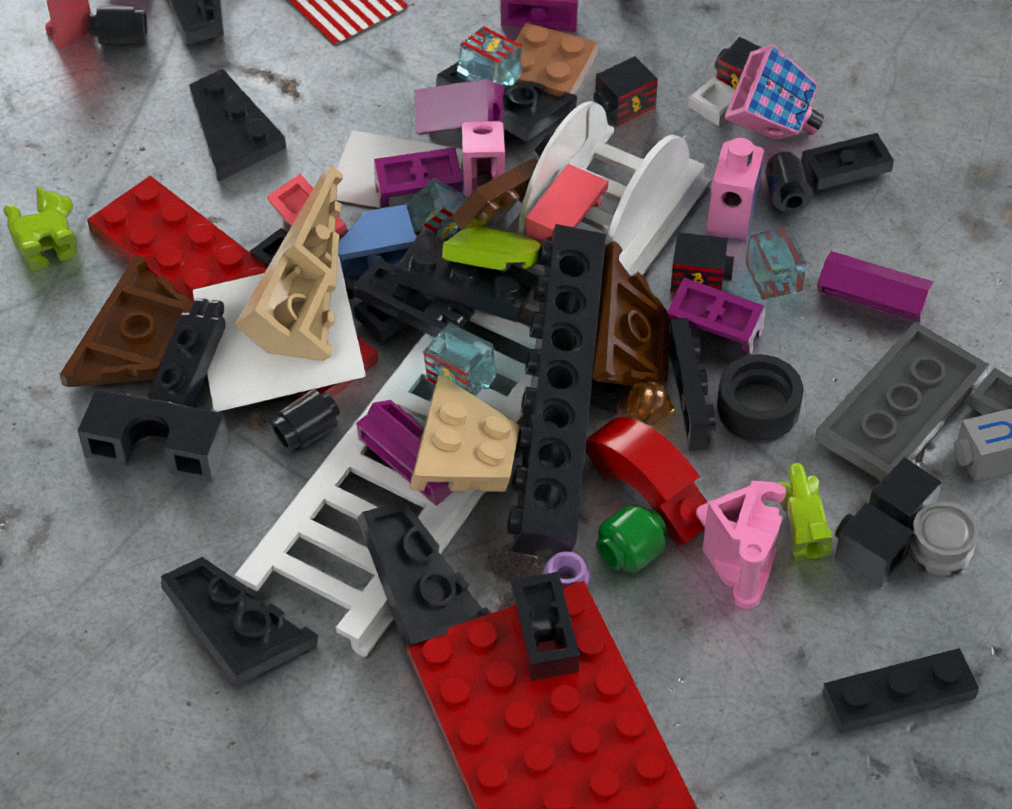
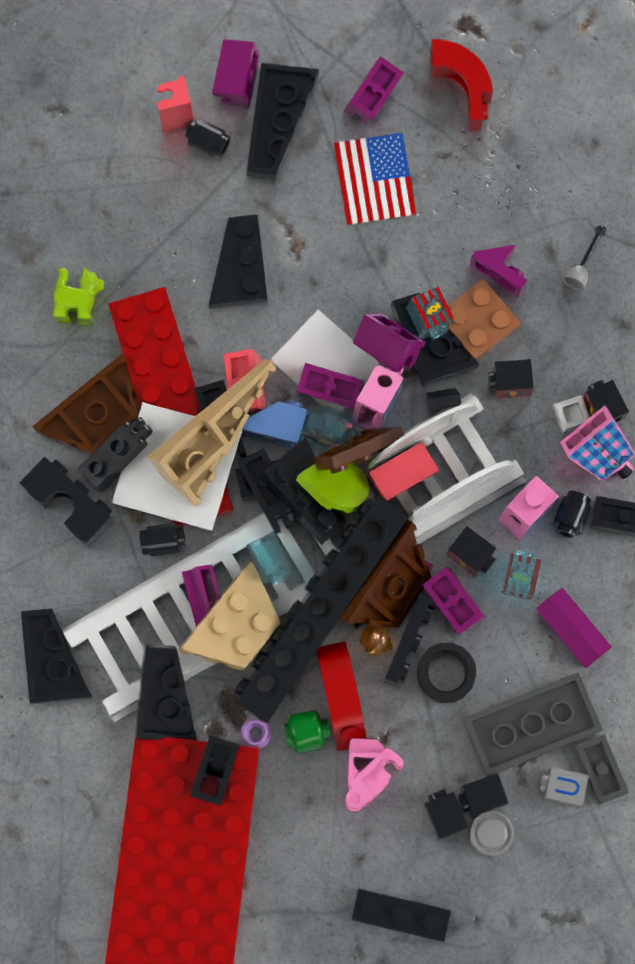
camera: 30 degrees right, 25 degrees up
lime animal [777,463,833,562] -> none

